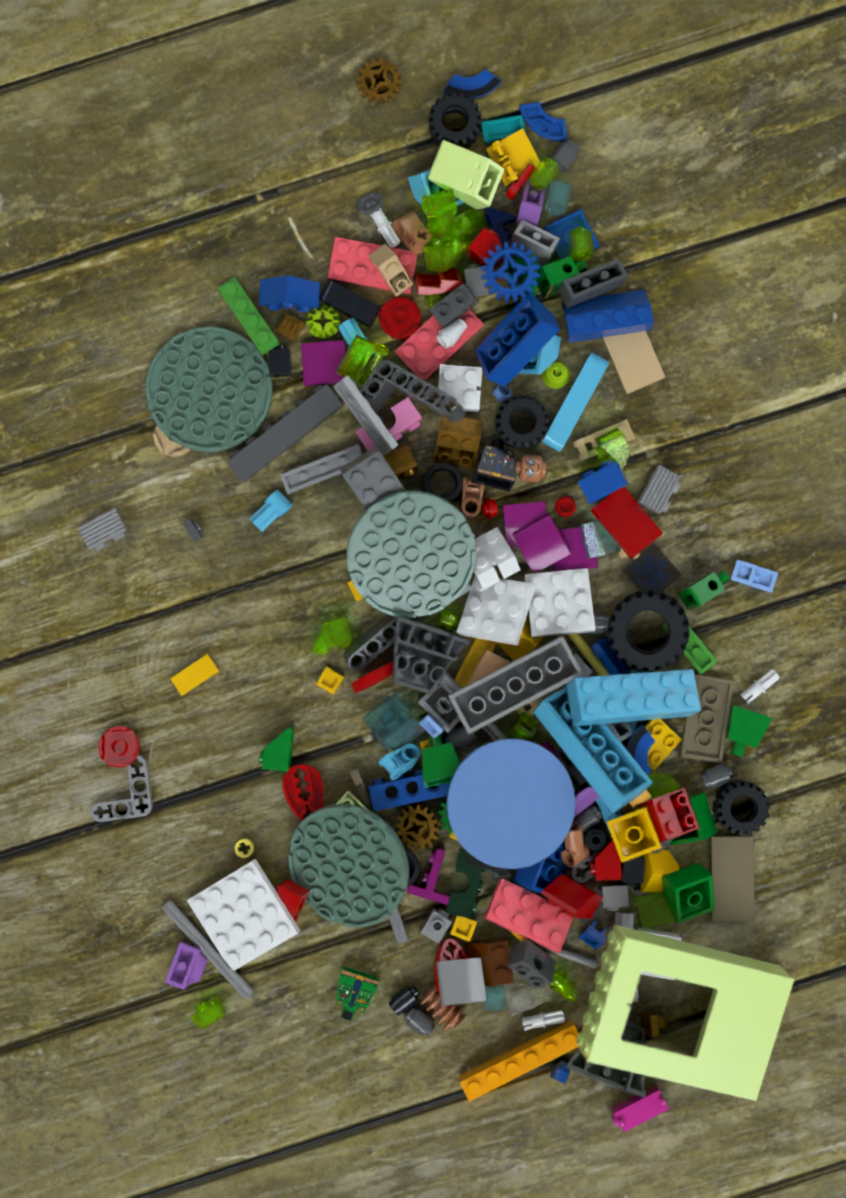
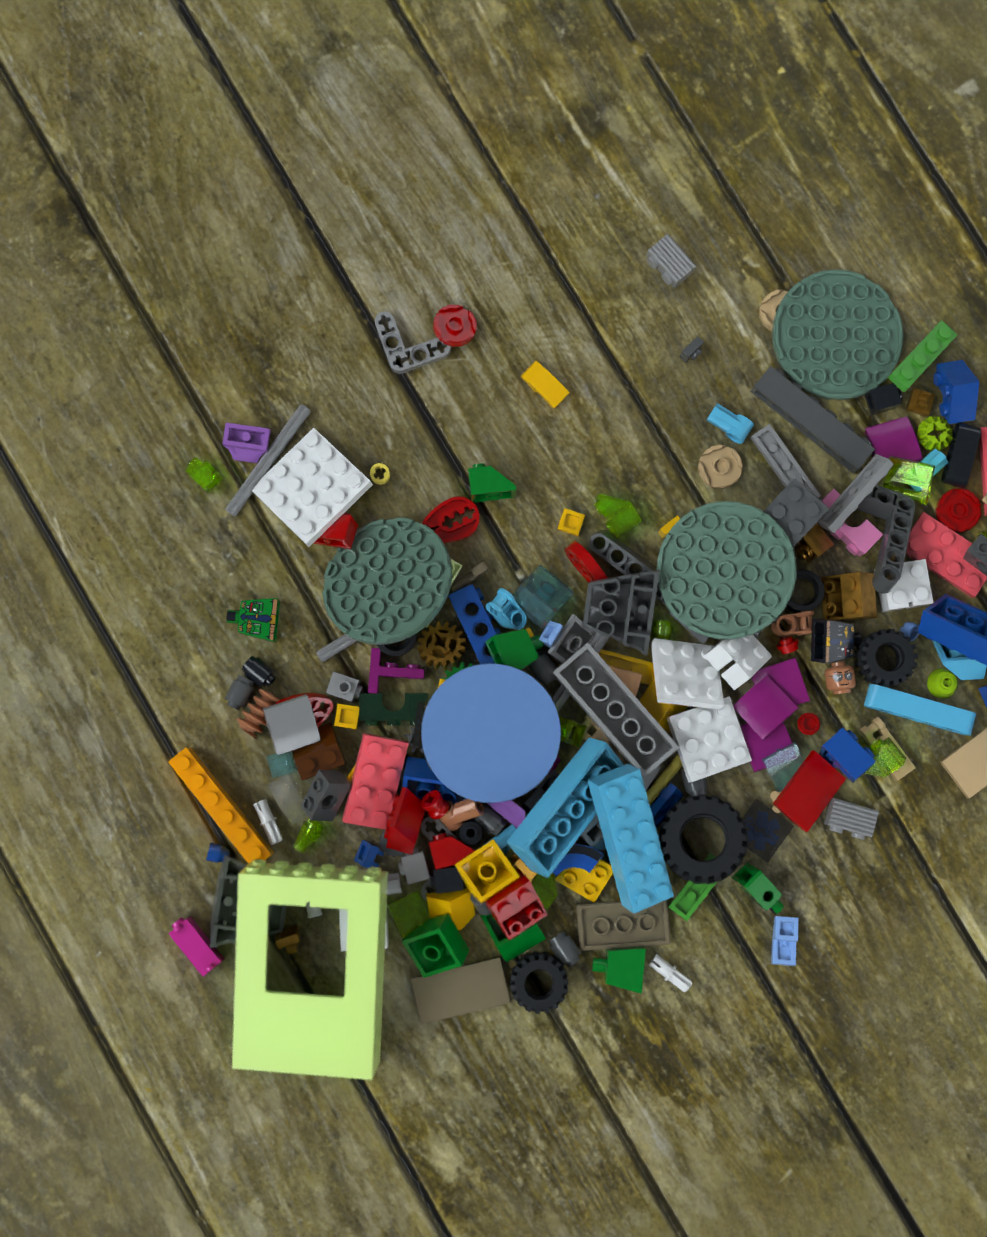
camera: 70 degrees right, 5 degrees down
white cone [436,318,467,349] -> none
light grey bar [536,943,598,969] -> none
none -> red wheel [420,790,449,819]
none -> tan tile [698,445,743,489]

